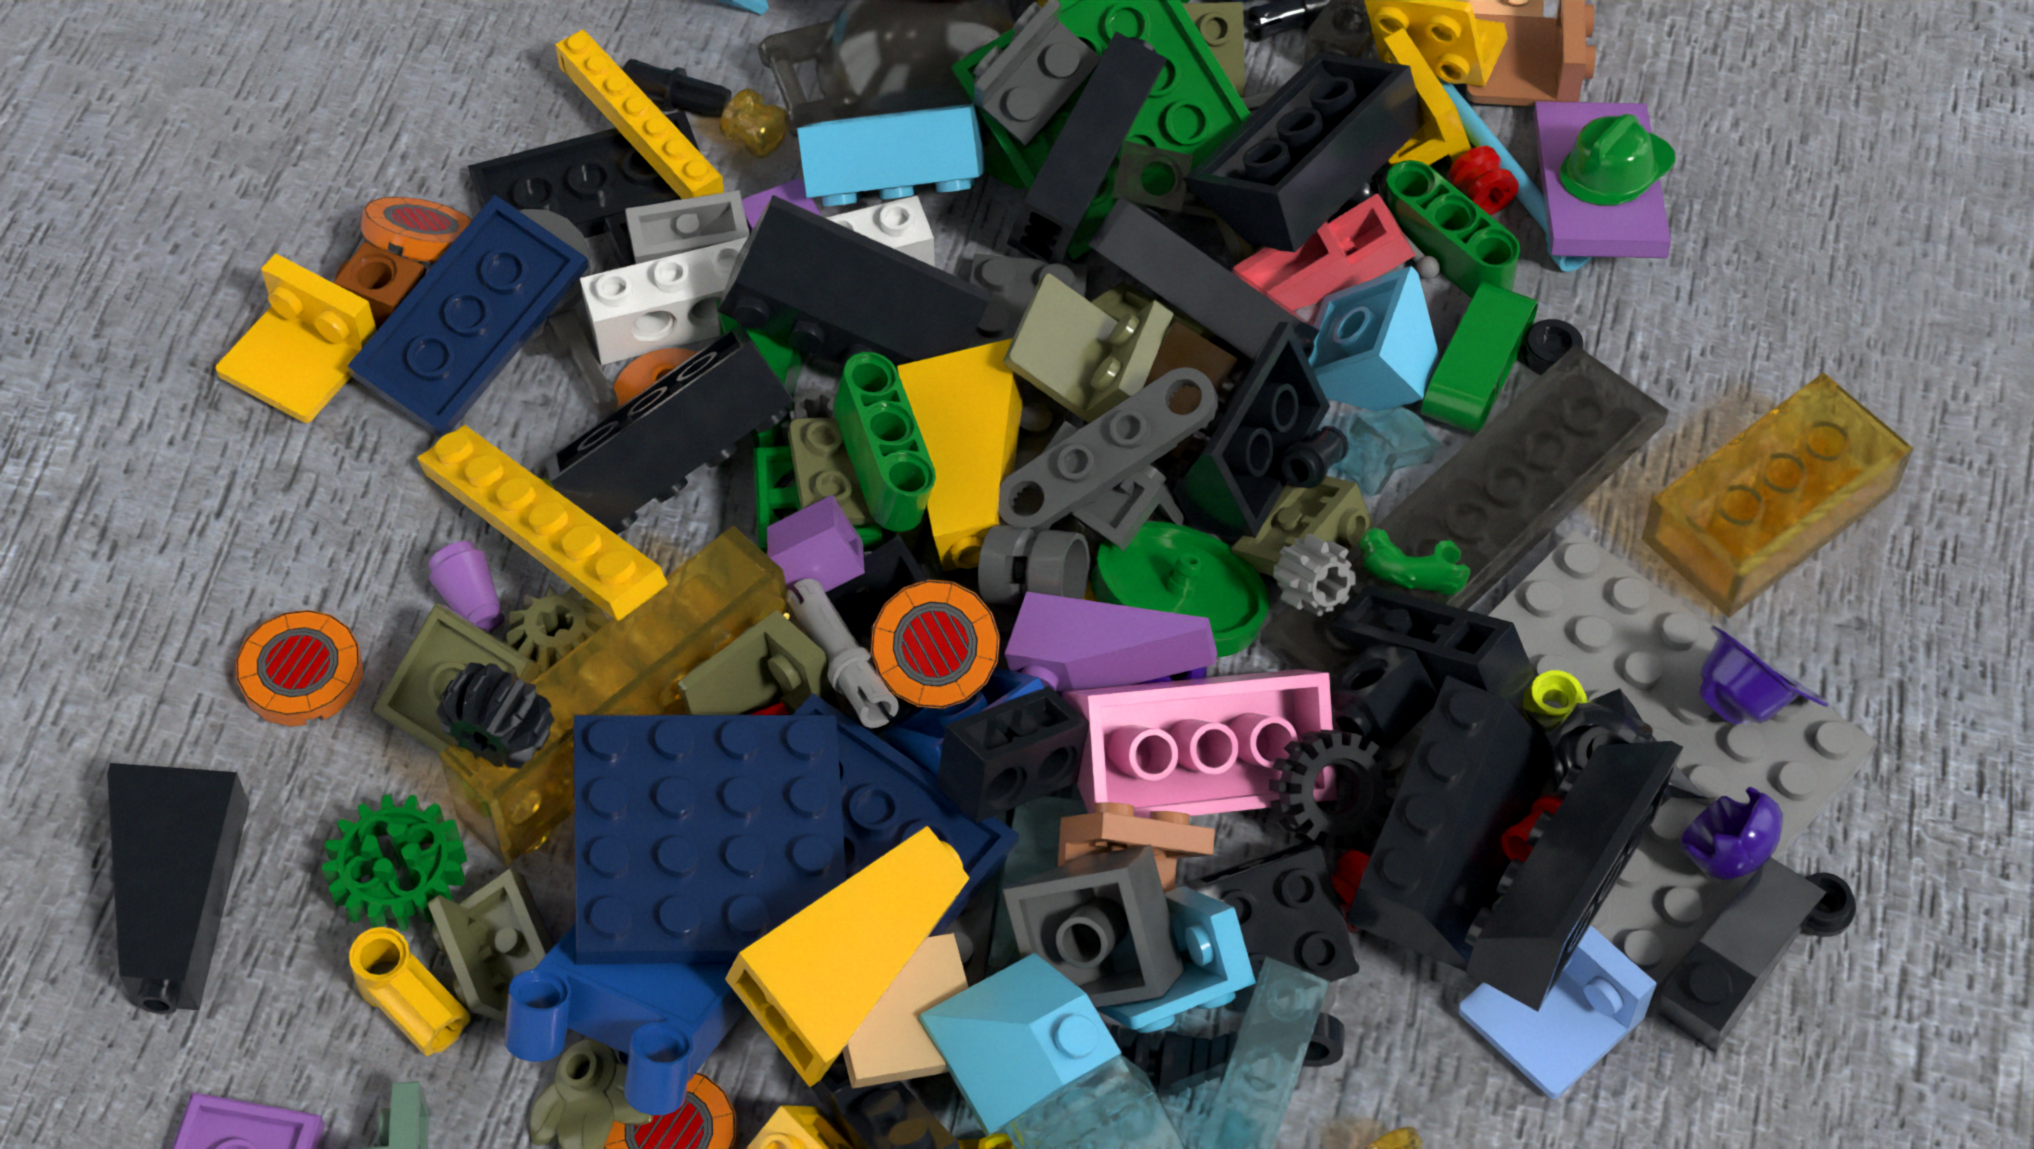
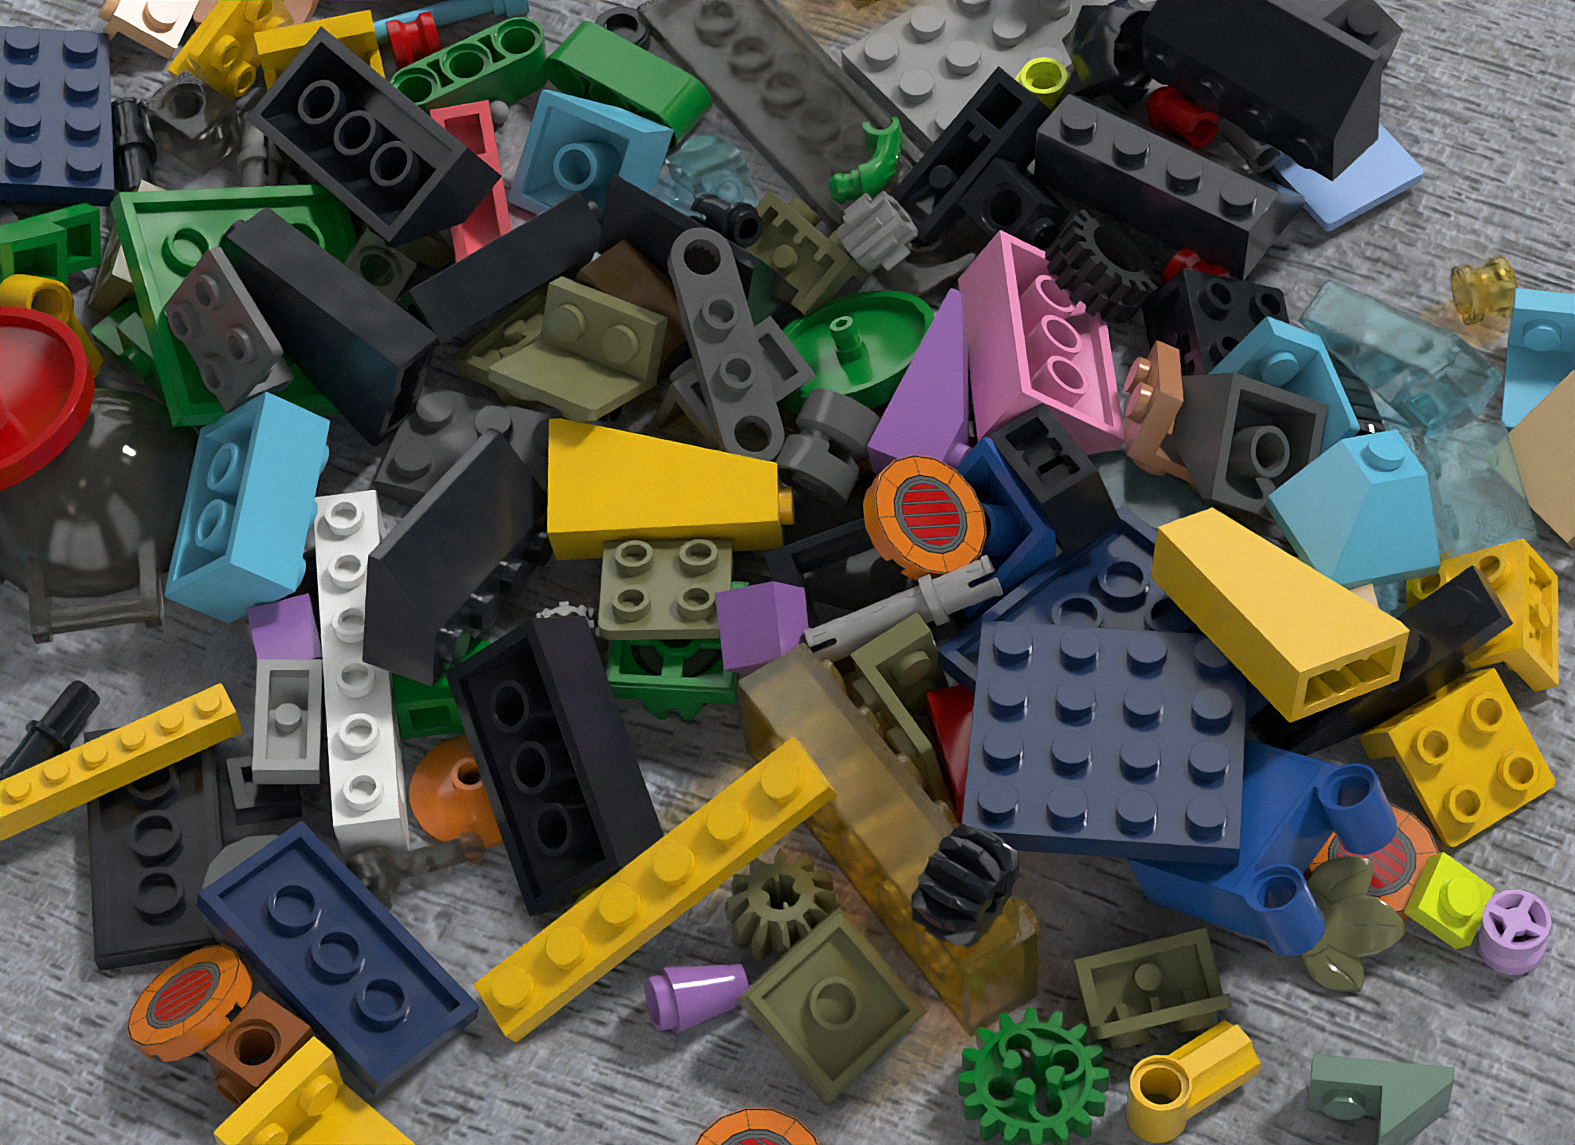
camera: 75 degrees left, 0 degrees up
clear yellow wheel [719,88,790,159] -> none
green beam [833,352,936,532] -> none

